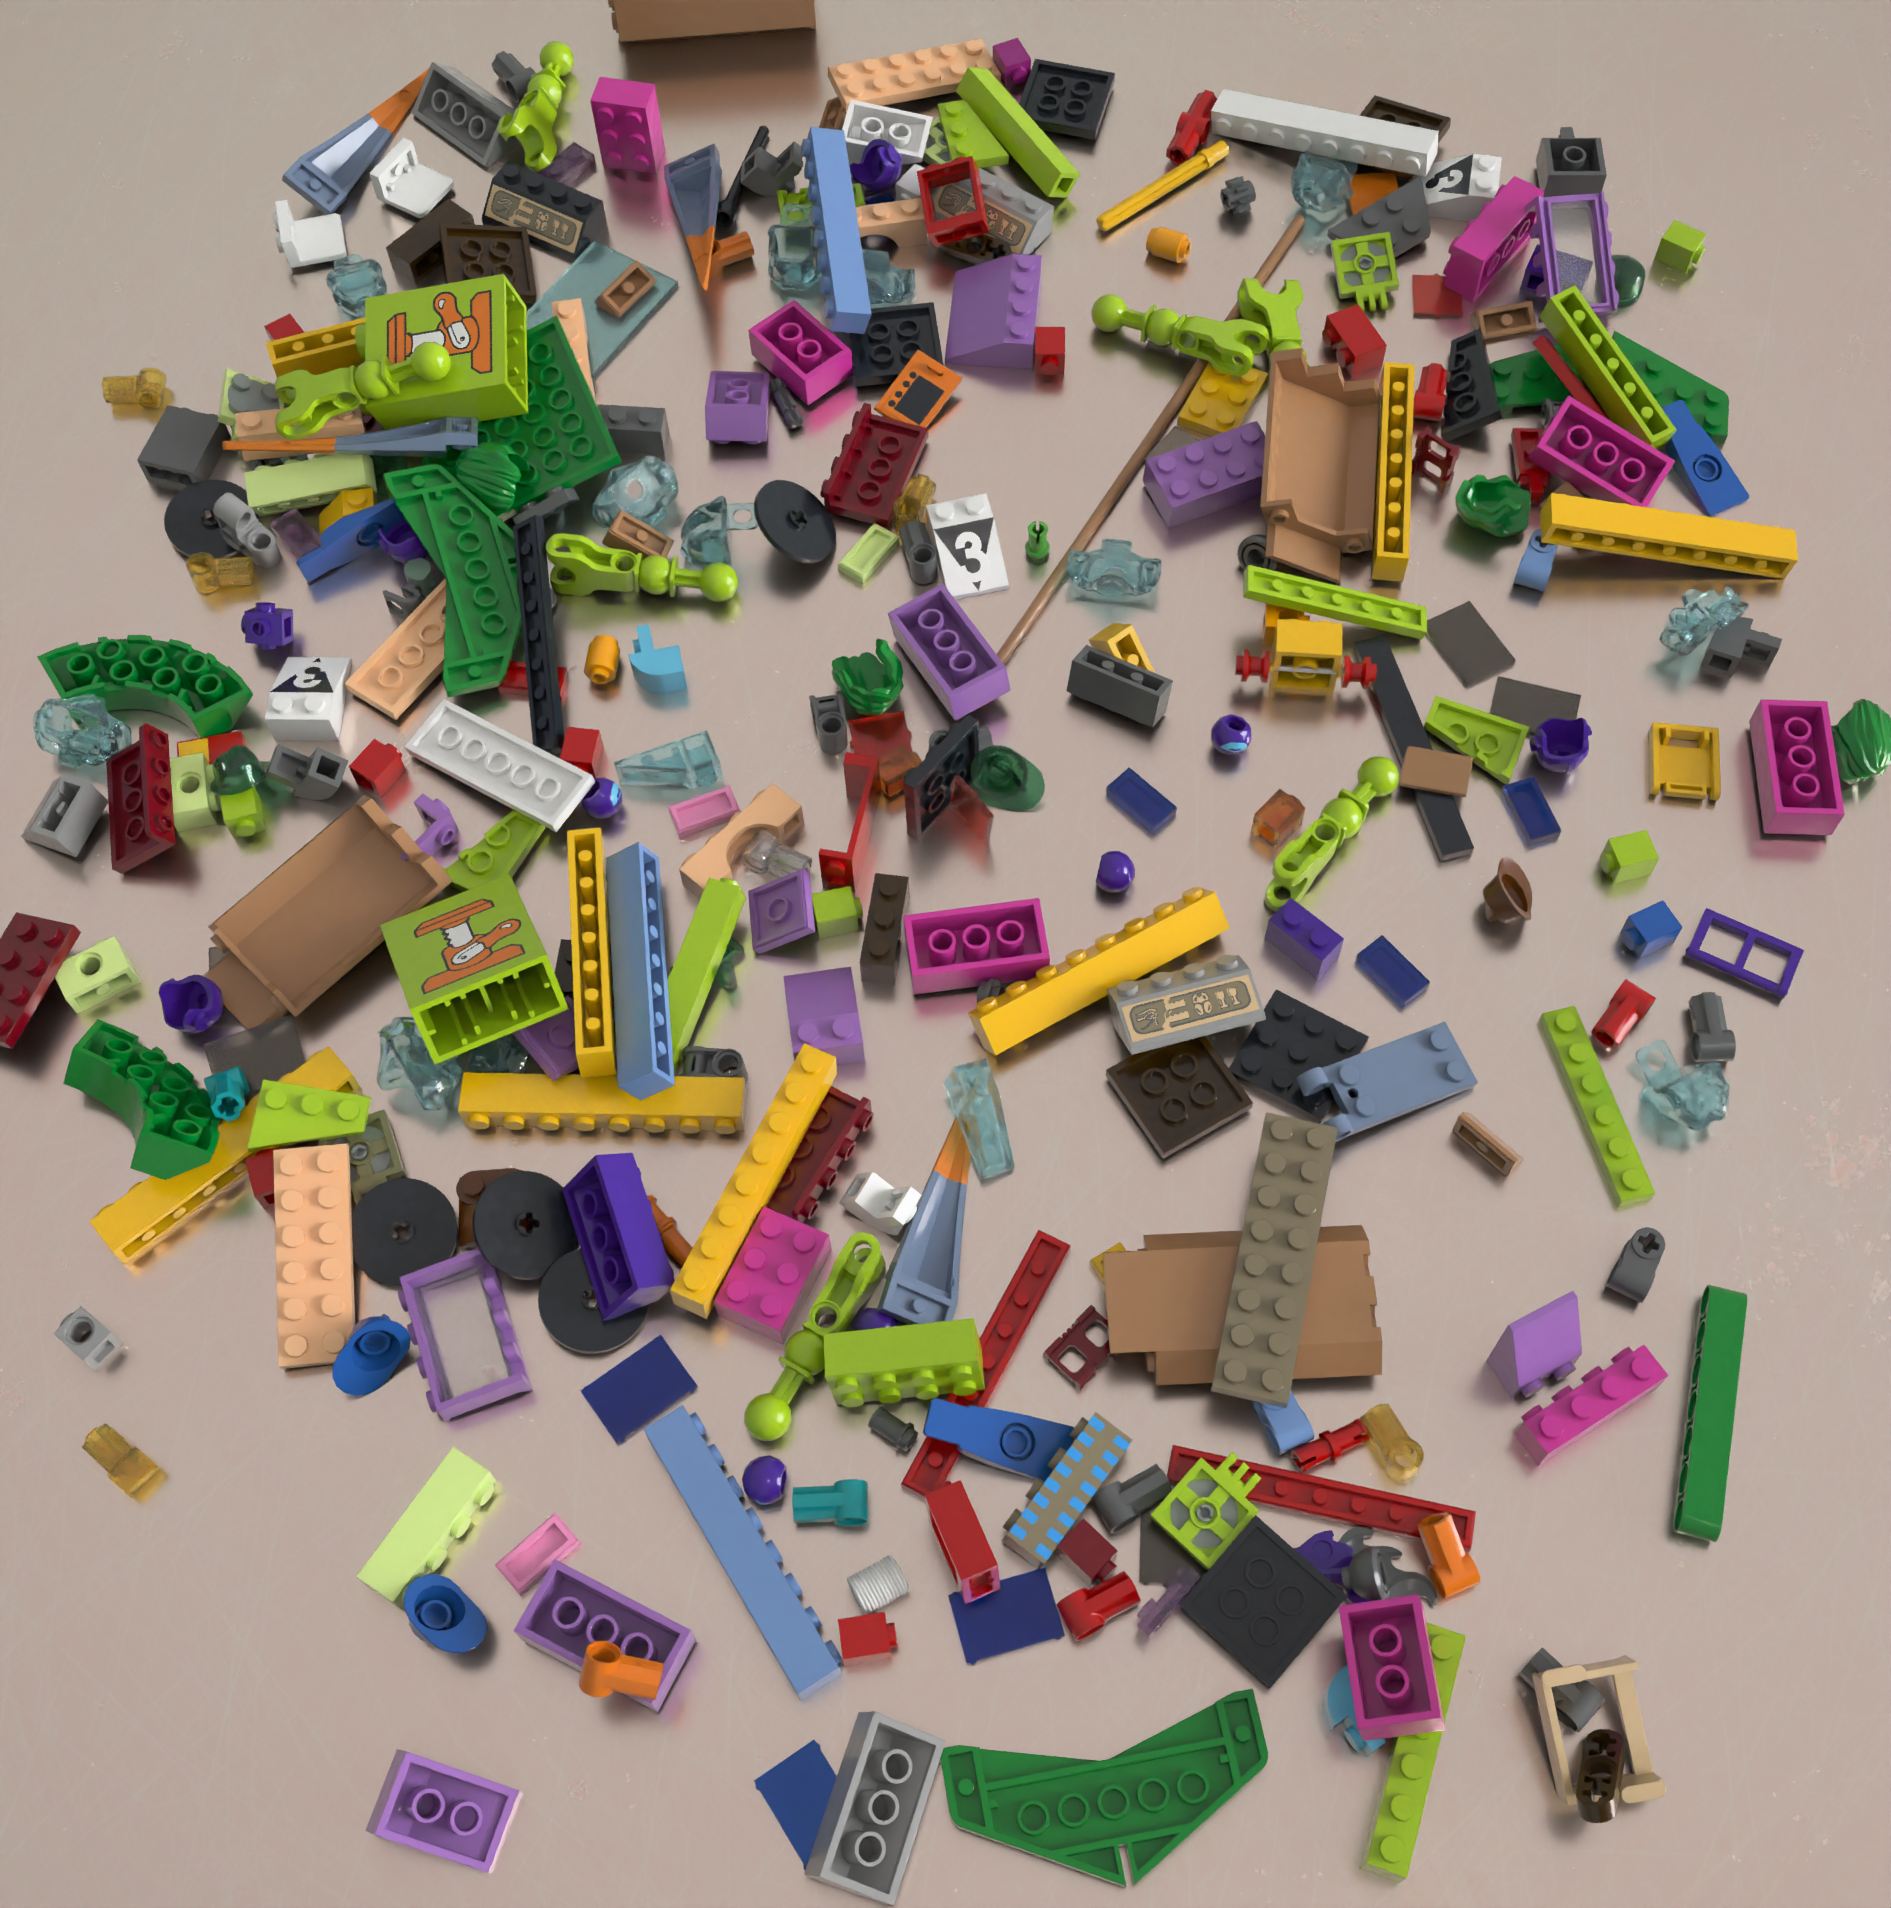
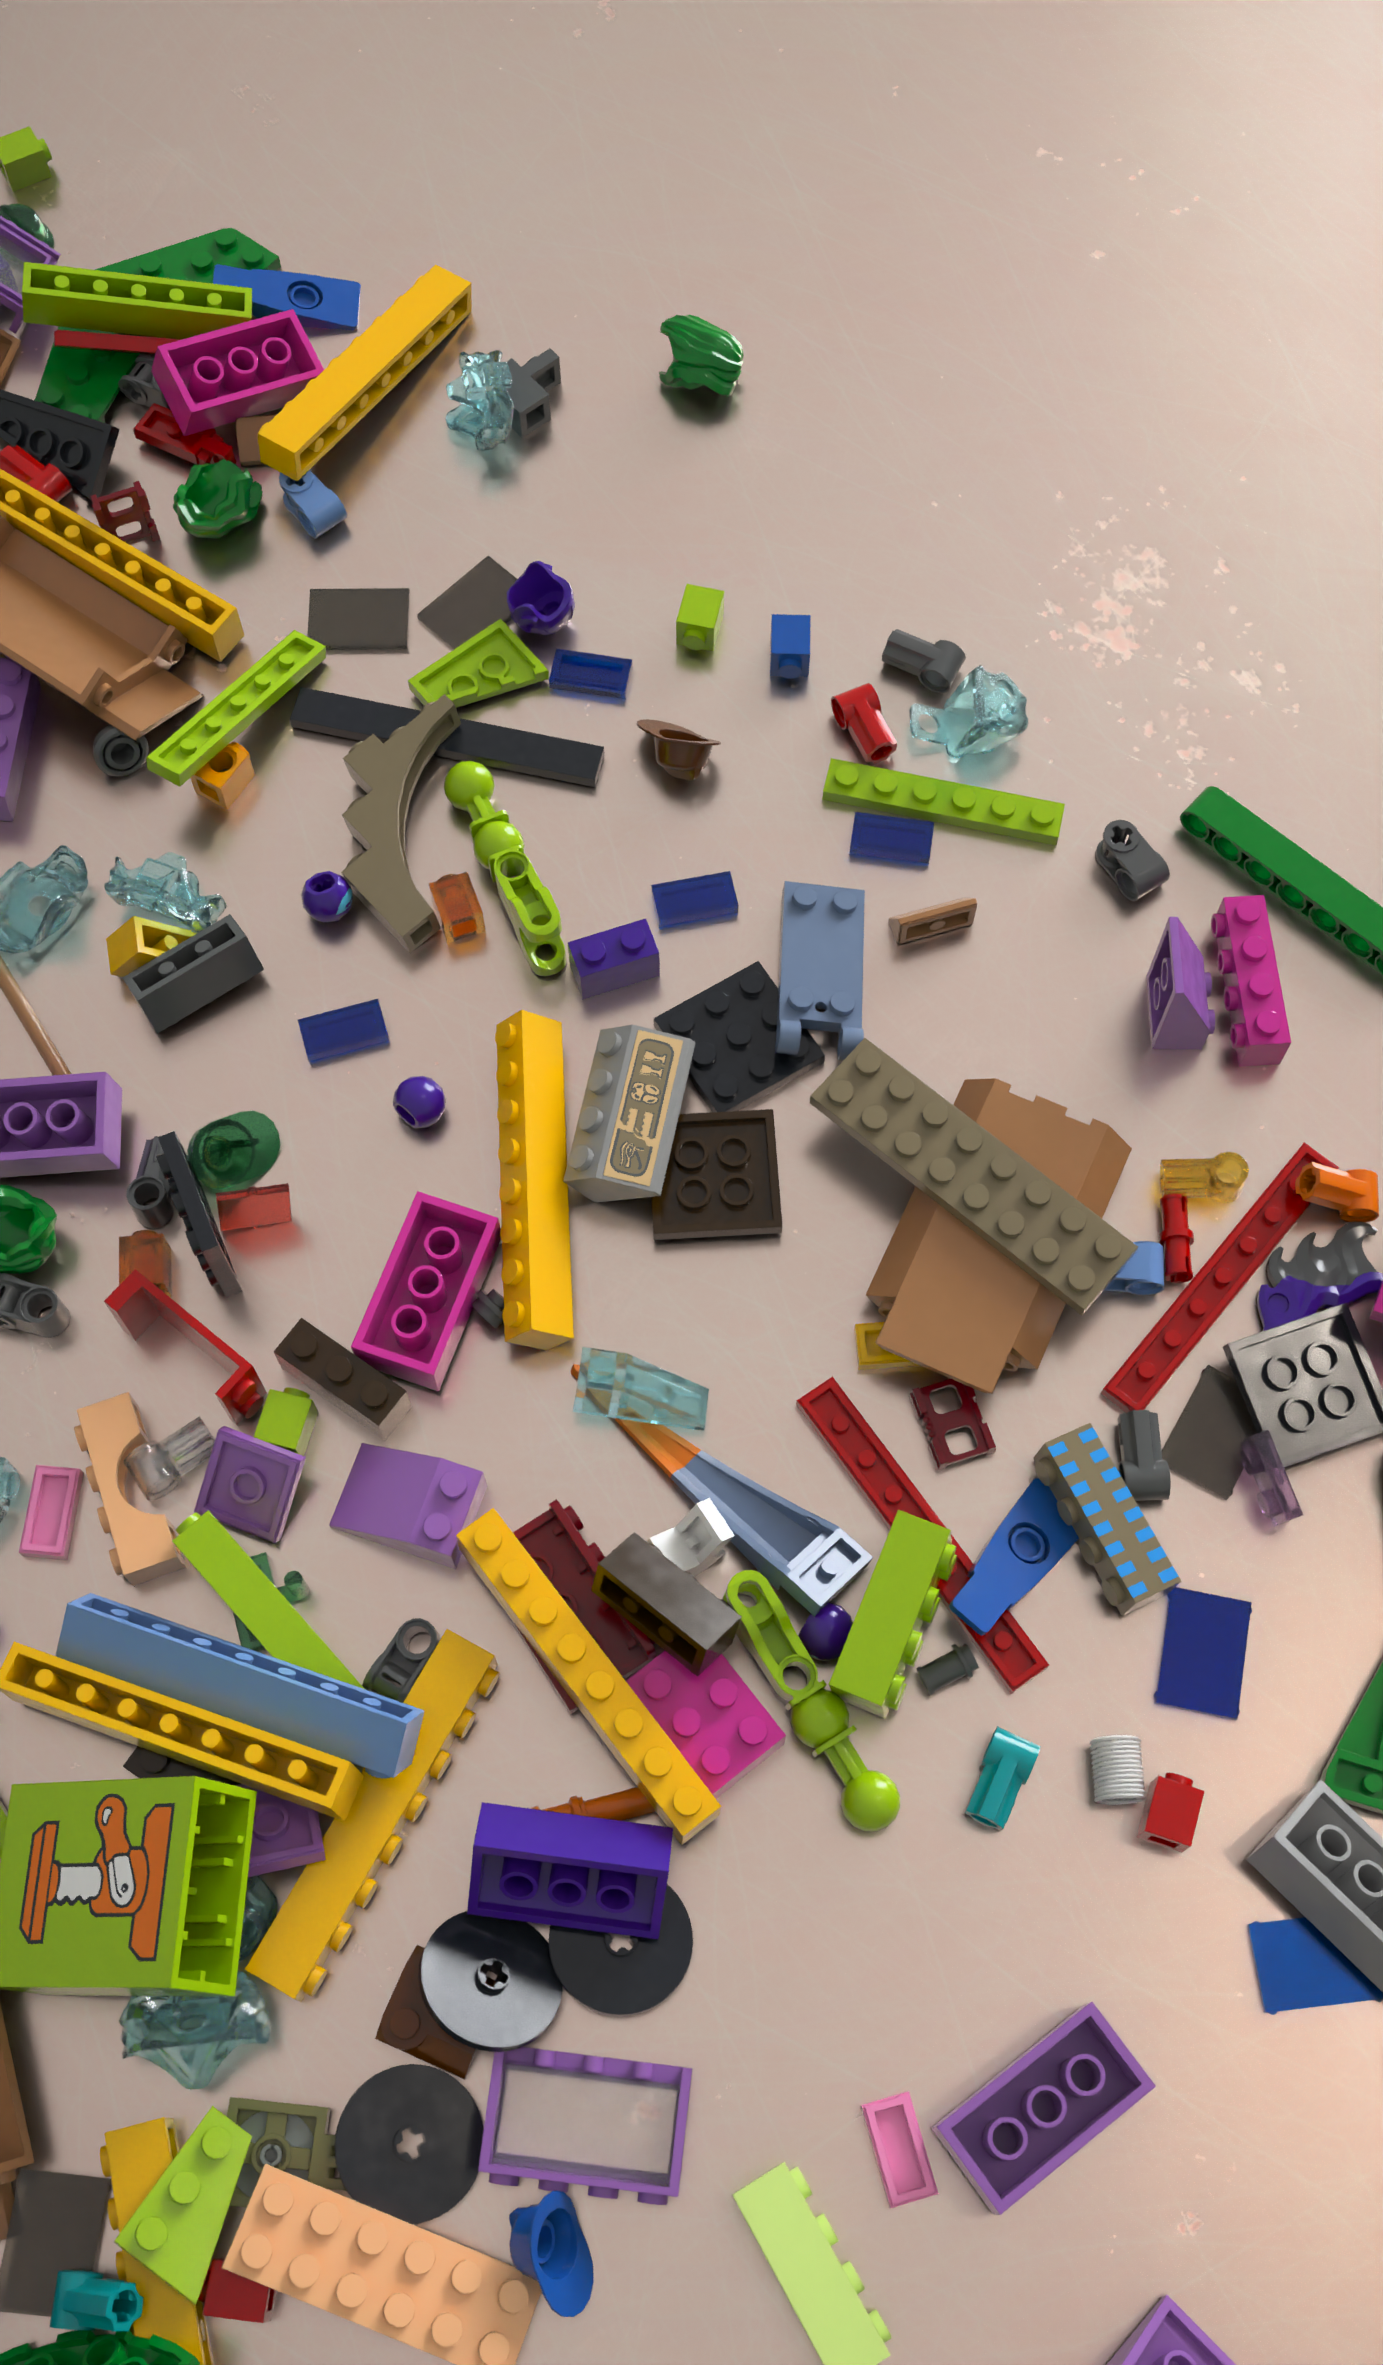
camera: 65 degrees left, 5 degrees up
blue piece [403,1574,487,1653] -> none
orange piece [579,1641,664,1700] -> none
clear blue piece [581,1335,698,1444] -> none
medium blue brick [643,1405,843,1701] -> none
dark purple piece [742,1455,787,1505] -> none
clear red piece [848,711,913,764] -> none
red window [925,1480,1001,1604] -> none
dark red brick [1056,1518,1118,1587] -> none
red piece [1056,1570,1141,1641] -> none
lime piece [1149,1452,1261,1571] -> none
yellow brick [1235,619,1377,692] -> none
dark grey brick [1341,1546,1389,1601] -> none
medium nougat slope [1399,746,1473,797] -> none
yellow container [1649,722,1721,801] -> none
dark purple window [1685,908,1804,999] -> none
dark pink brick [1749,699,1845,835] -> none
none -> clear light blue piece [104,852,227,934]
none -> dark tan arch [341,694,461,953]
none -> dark brown brick [591,1532,741,1677]
none -> clear blue tile [849,812,934,864]

